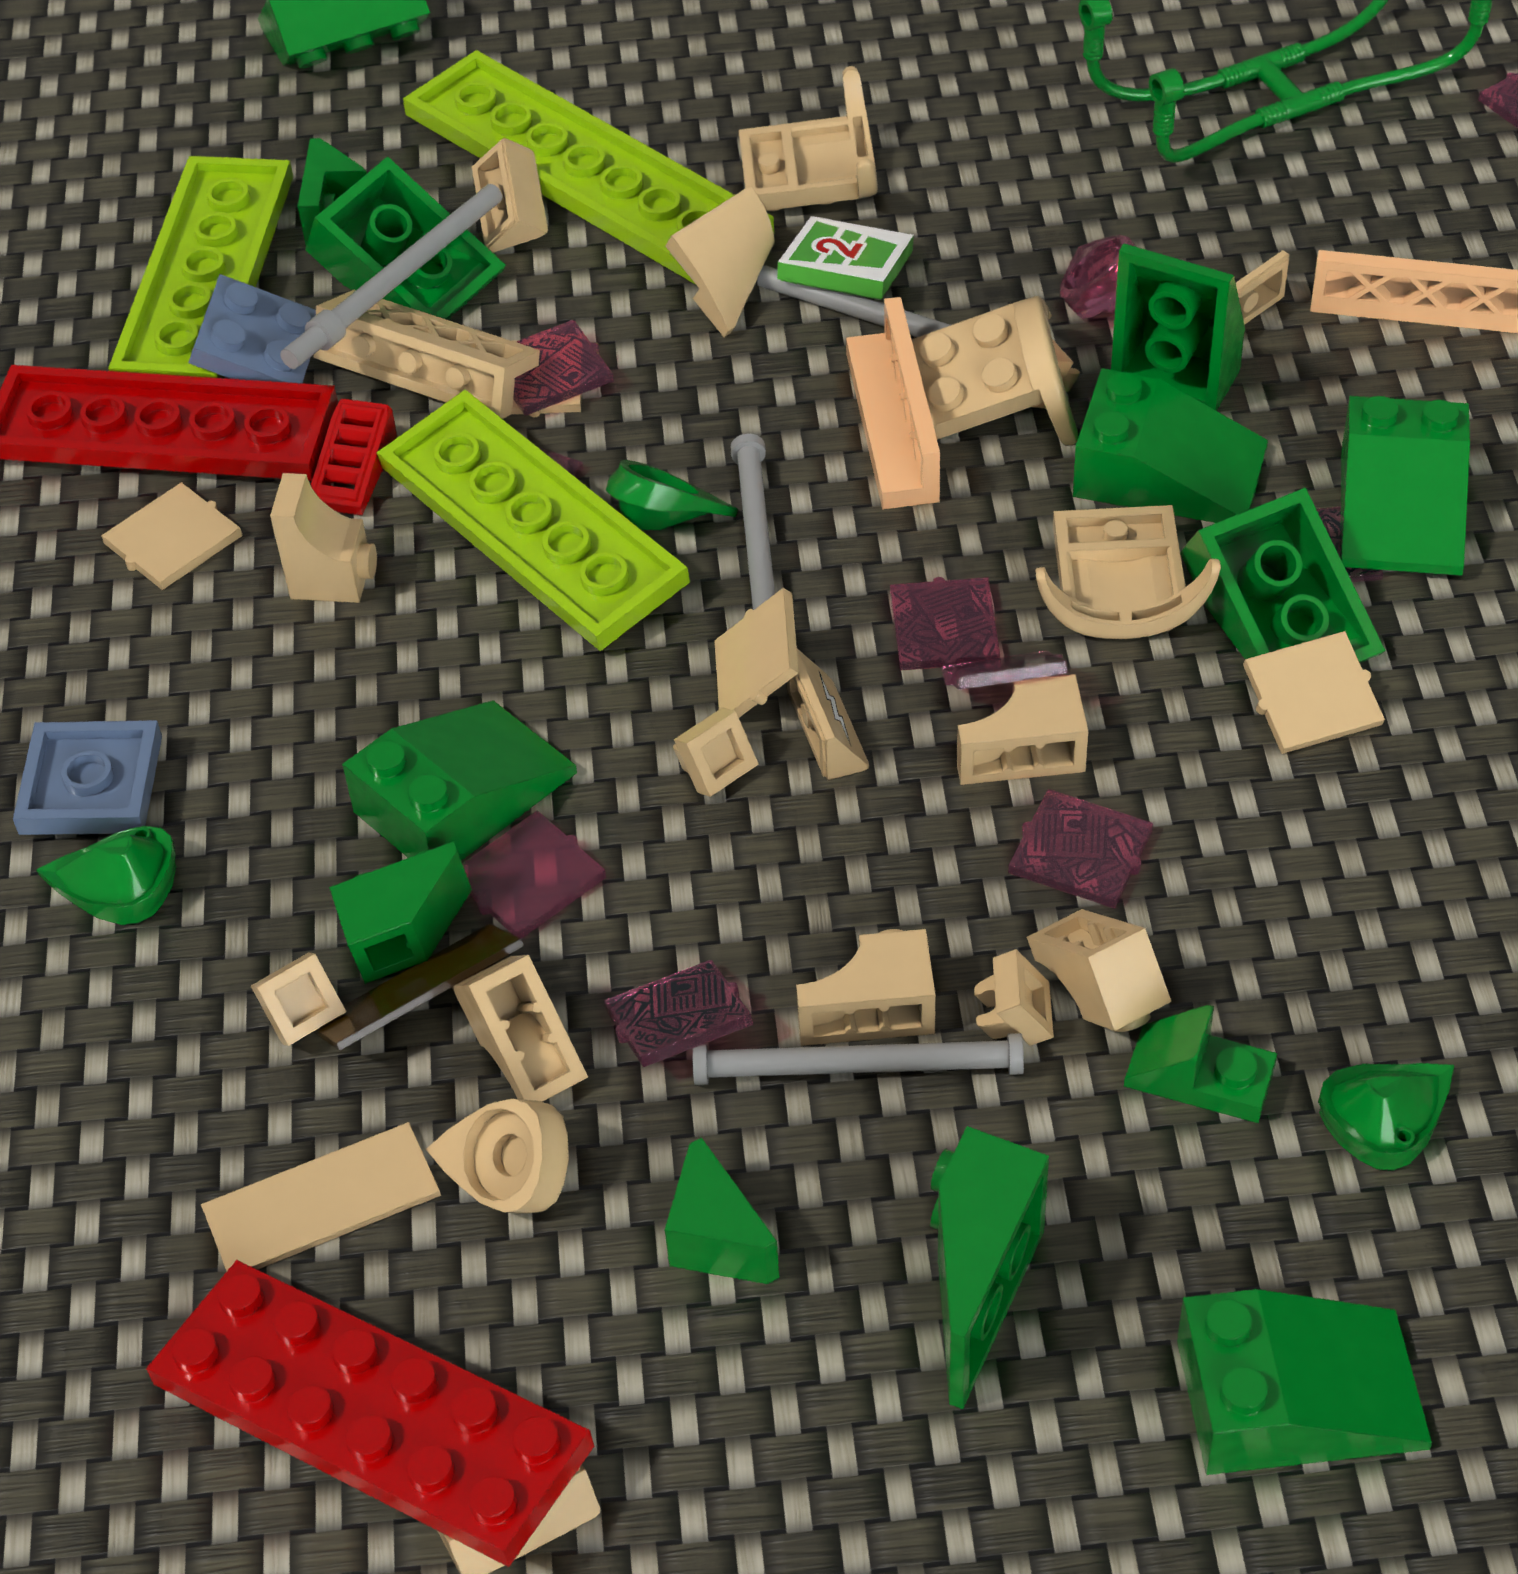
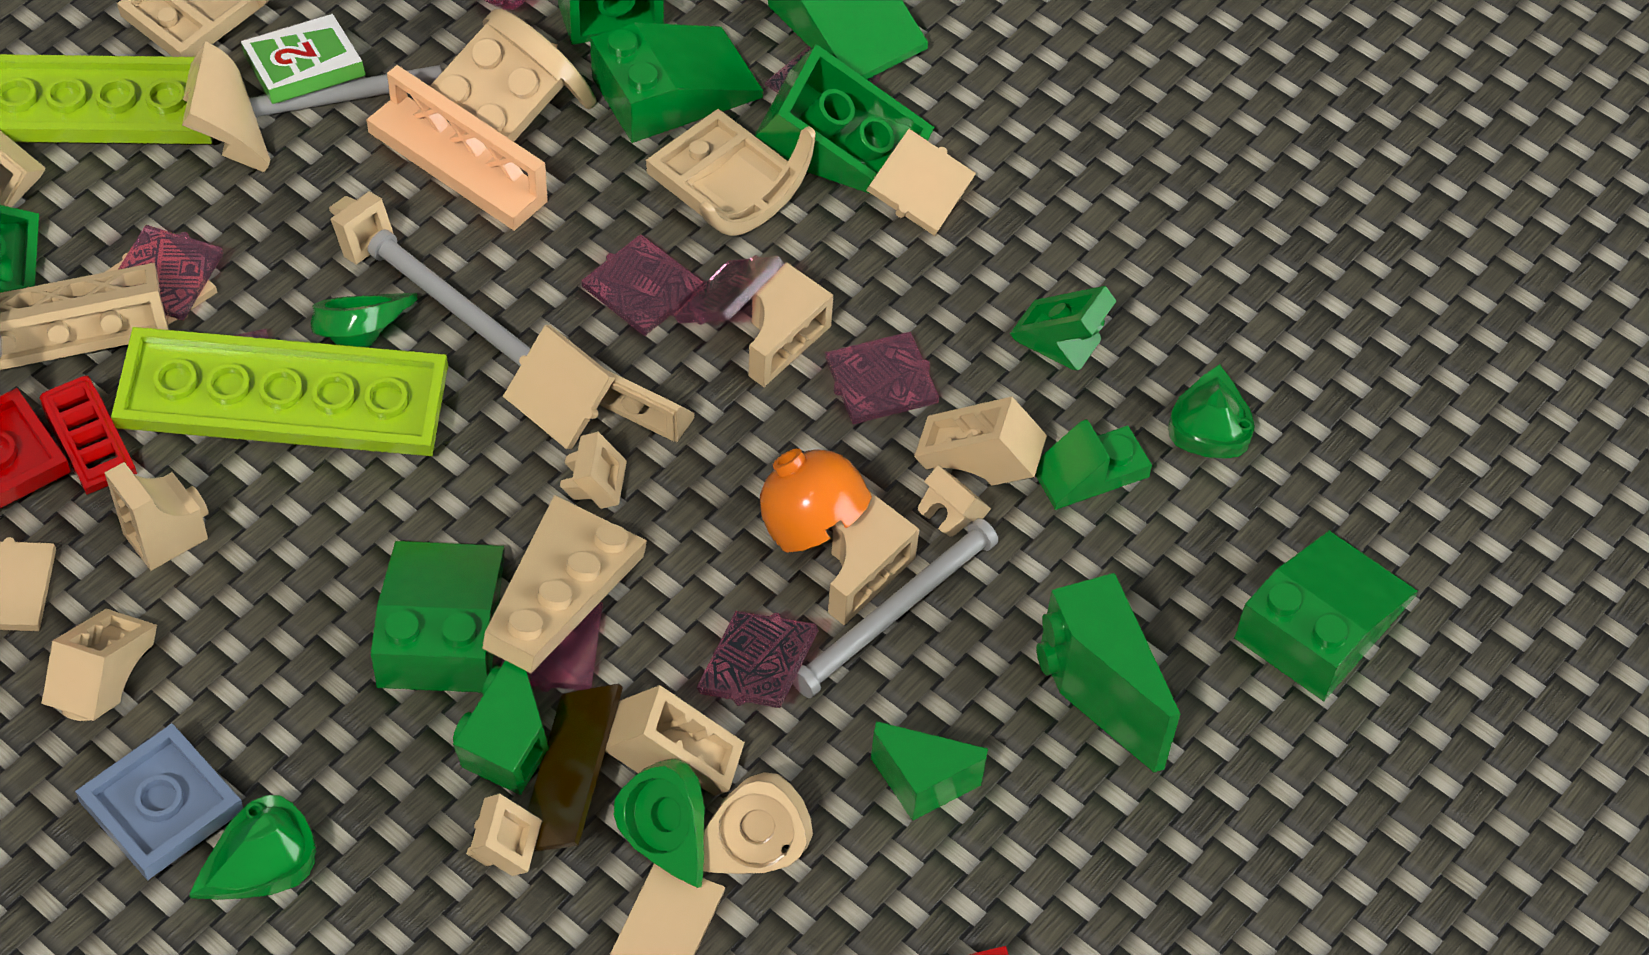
camera: 50 degrees left, 5 degrees up
none -> tan arch [41,608,157,721]
none -> tan tile [329,191,394,265]
none -> tan wing [482,495,647,673]
none -> green piece [614,759,705,888]
none -> orange cylinder [760,449,872,553]
none -> green slope [1010,286,1116,371]

